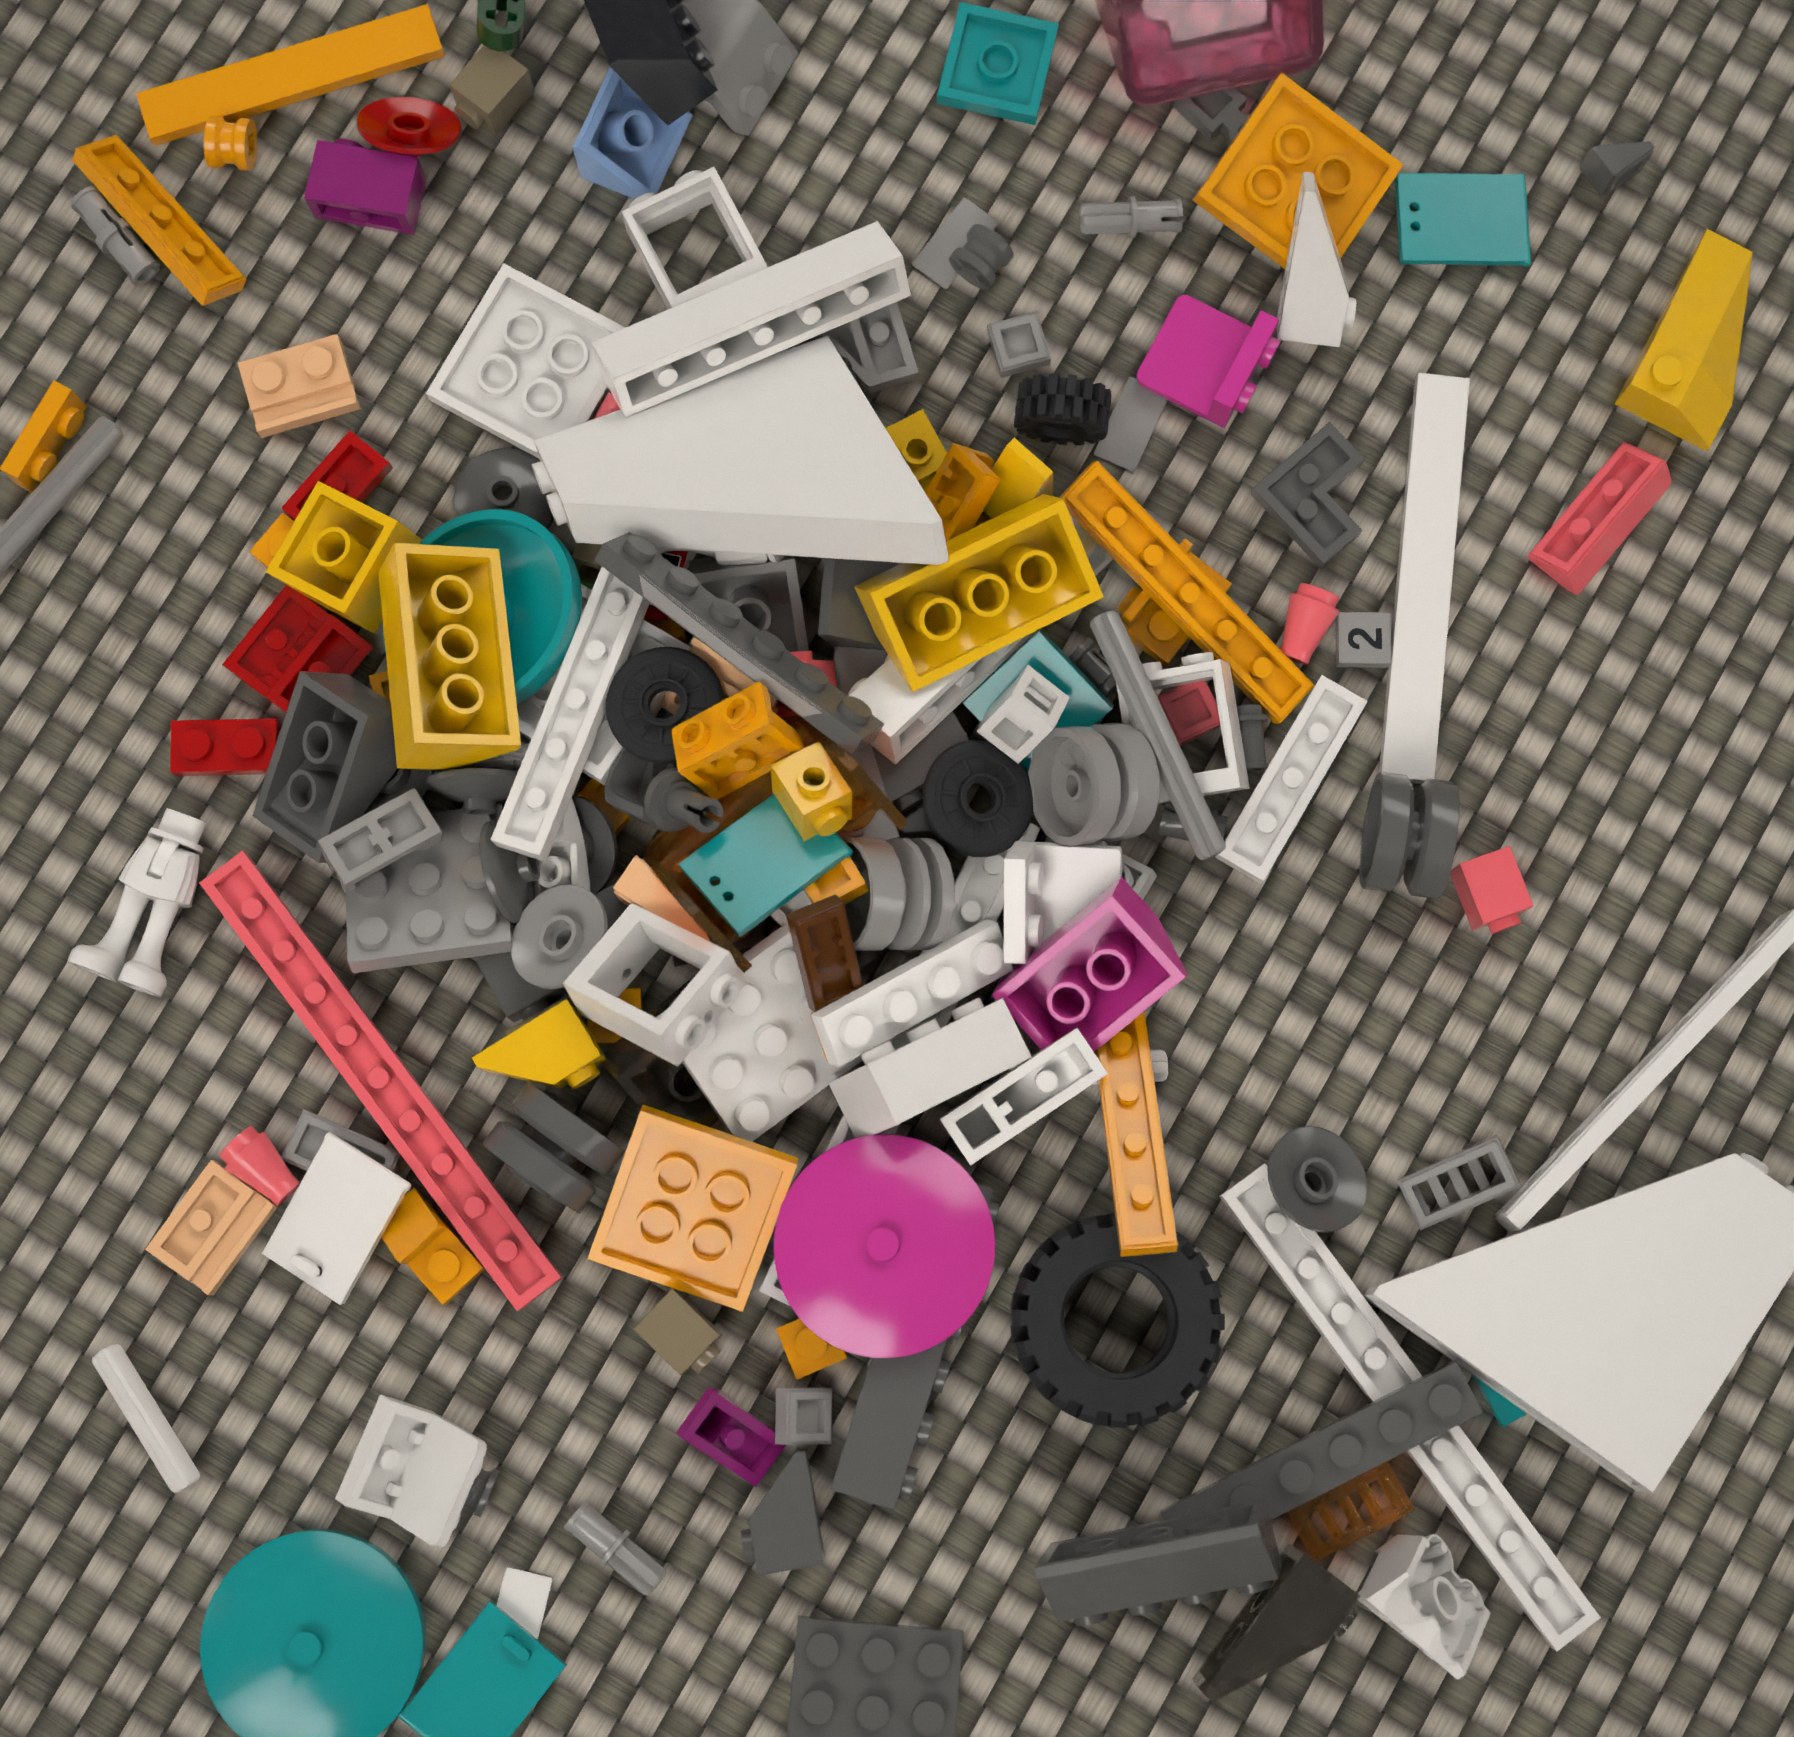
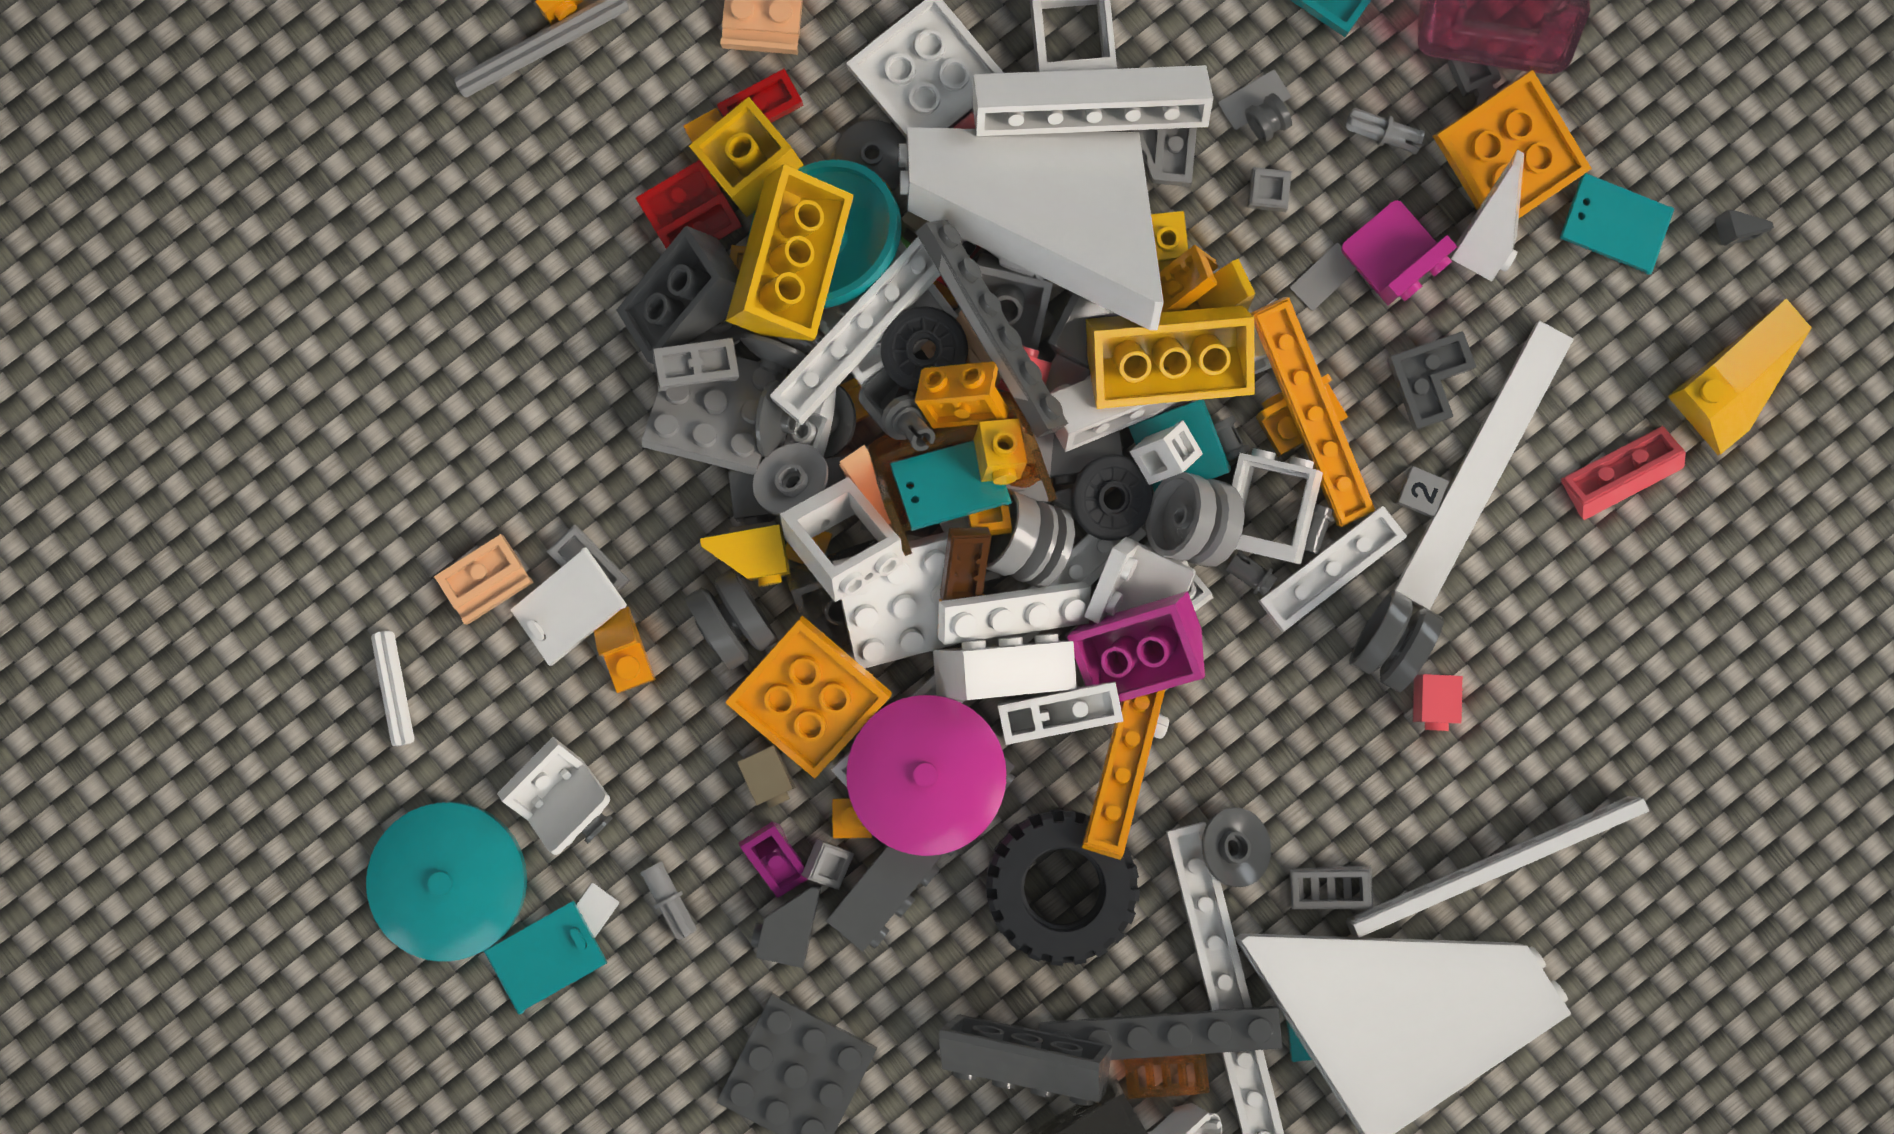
camera: 20 degrees right, 5 degrees up
white piece [67,808,206,997] -> none
red plate [170,718,281,776] -> none
coral plate [199,851,563,1311] -> none
coral cone [219,1126,300,1207] -> none
black tyre [1014,373,1112,445] -> none
light grey axle [1090,610,1226,860] -> none
coral tile [1157,681,1221,746] -> none
coral cone [1280,583,1340,665] -> none

